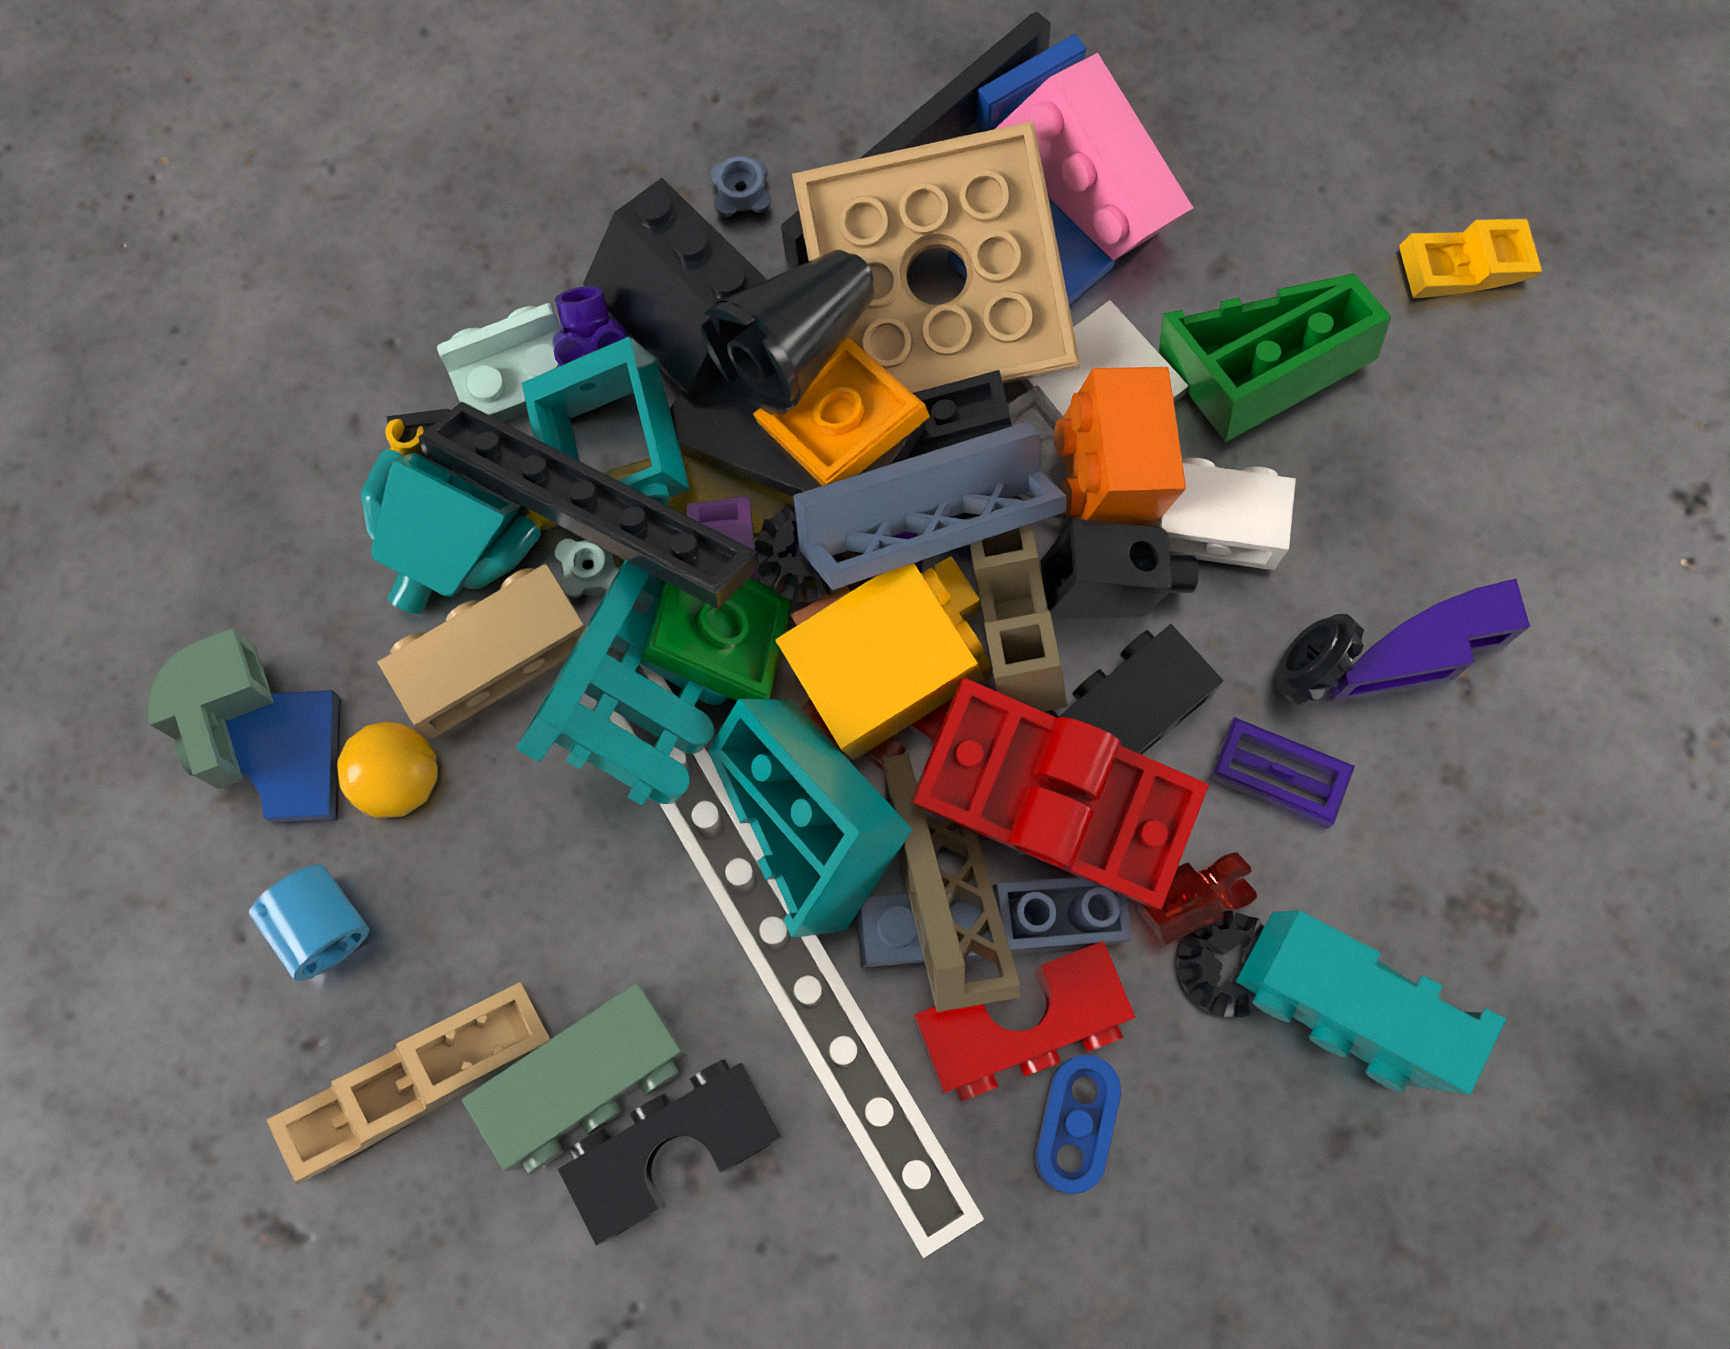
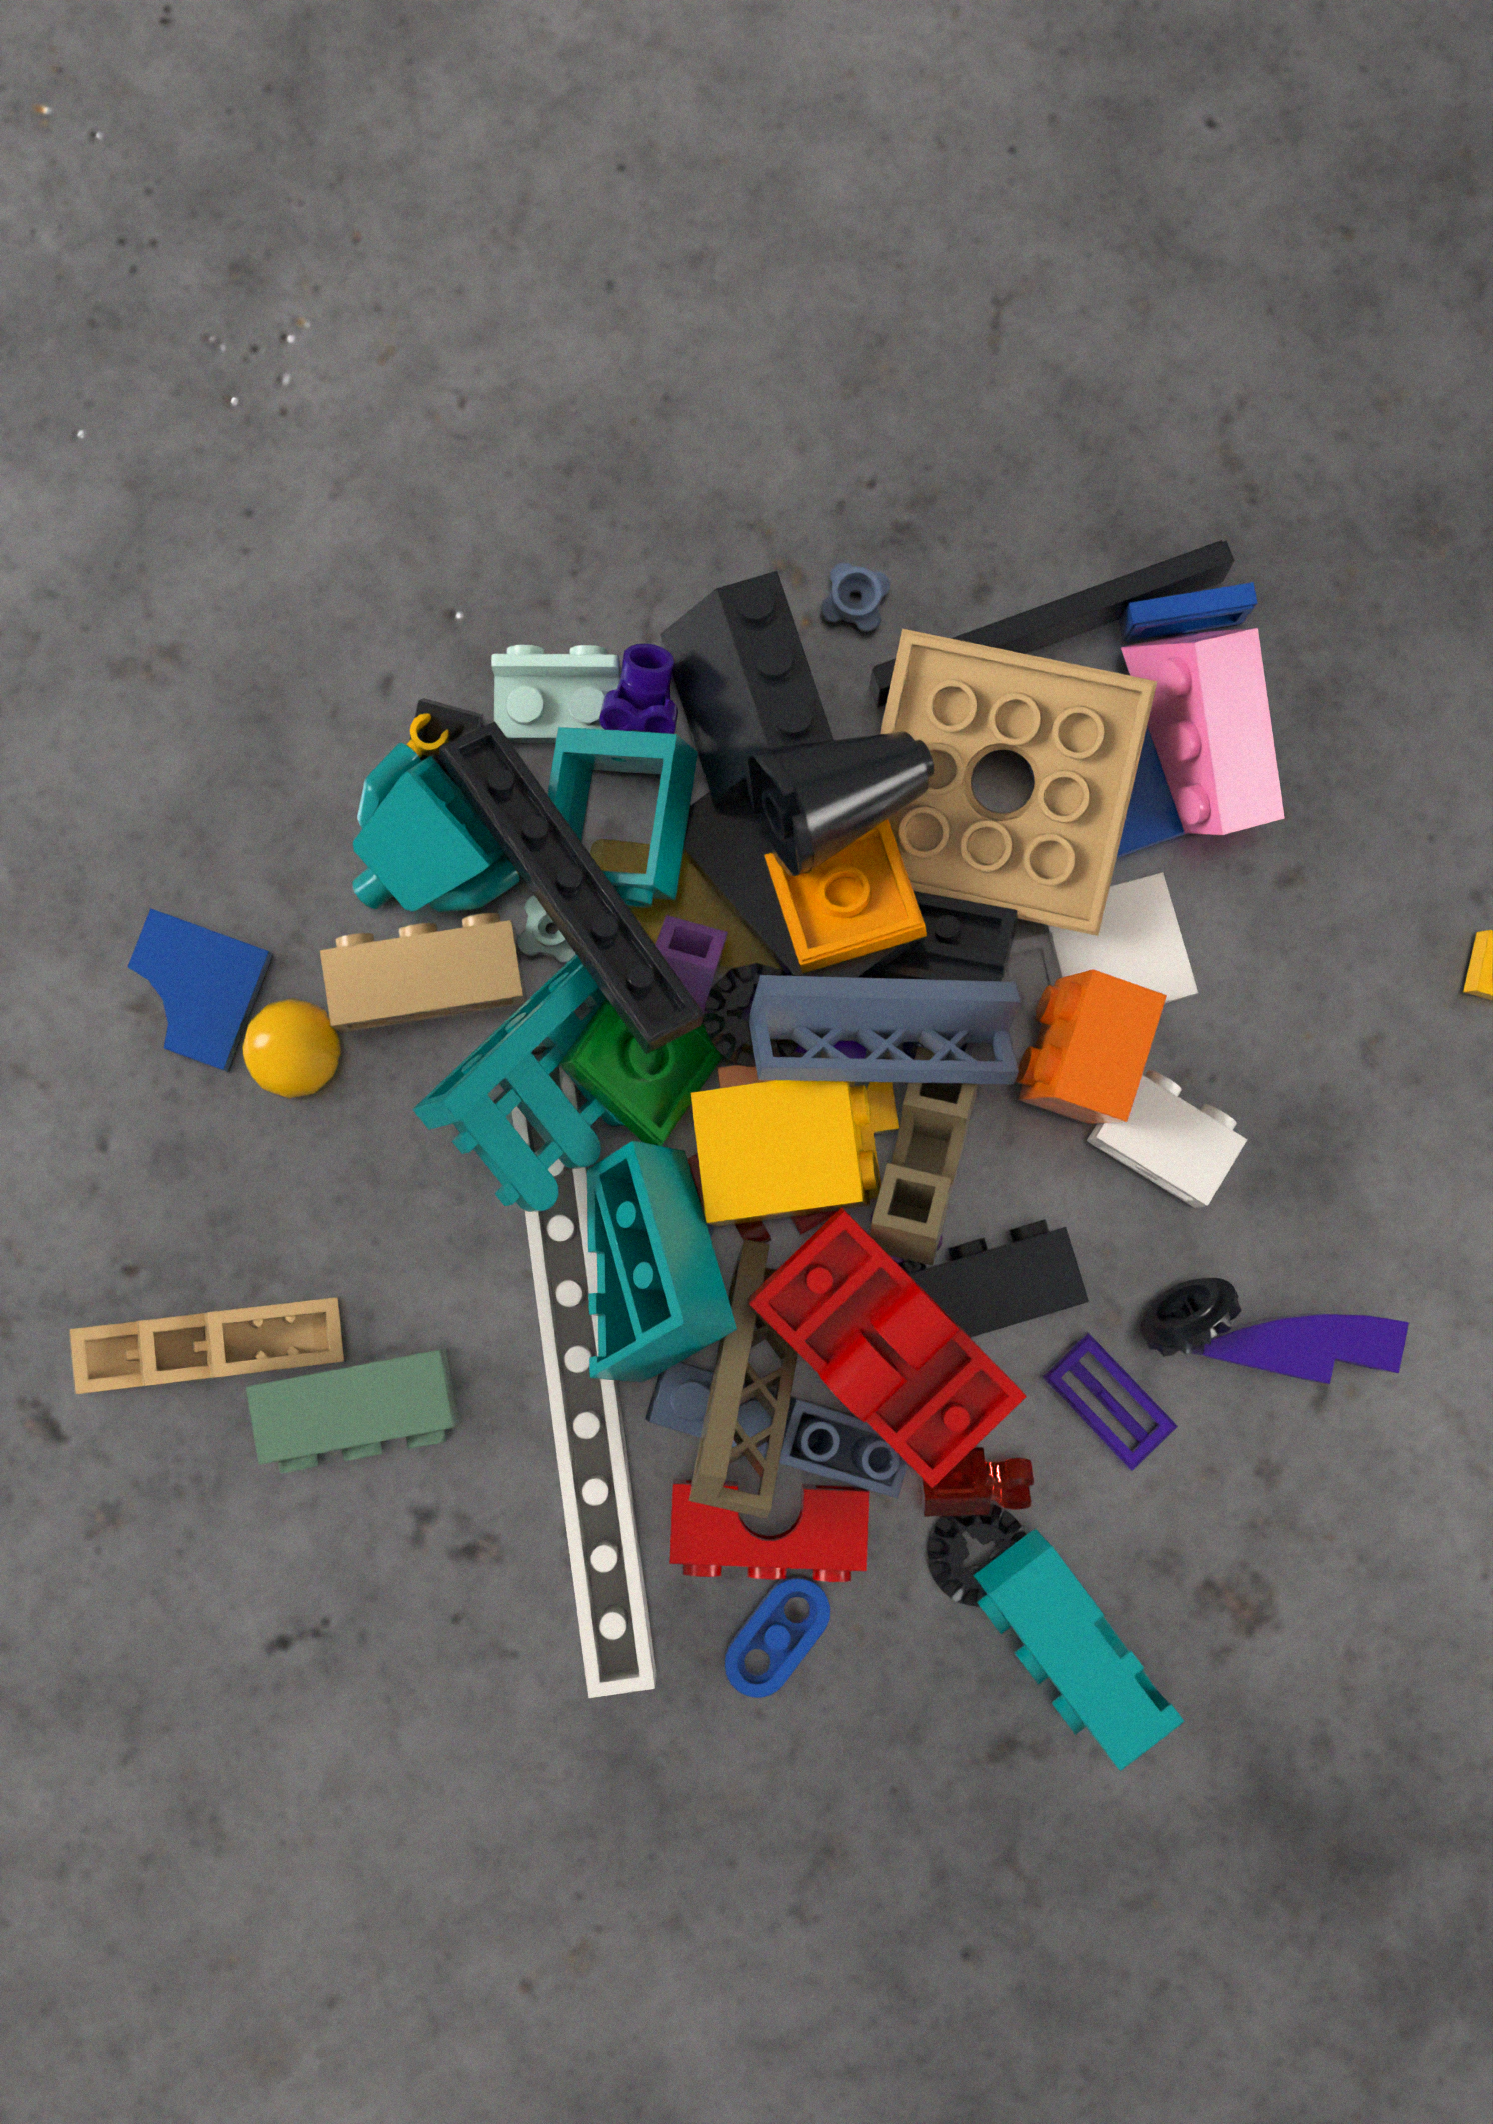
camera: 15 degrees right, 10 degrees up
sand green brick [147,628,274,789] -> none
dark azure piece [249,864,370,982] -> none
black arch [558,1059,785,1245] -> none
black torso [1040,519,1199,619] -> none
green wedge [1158,273,1392,442] -> none

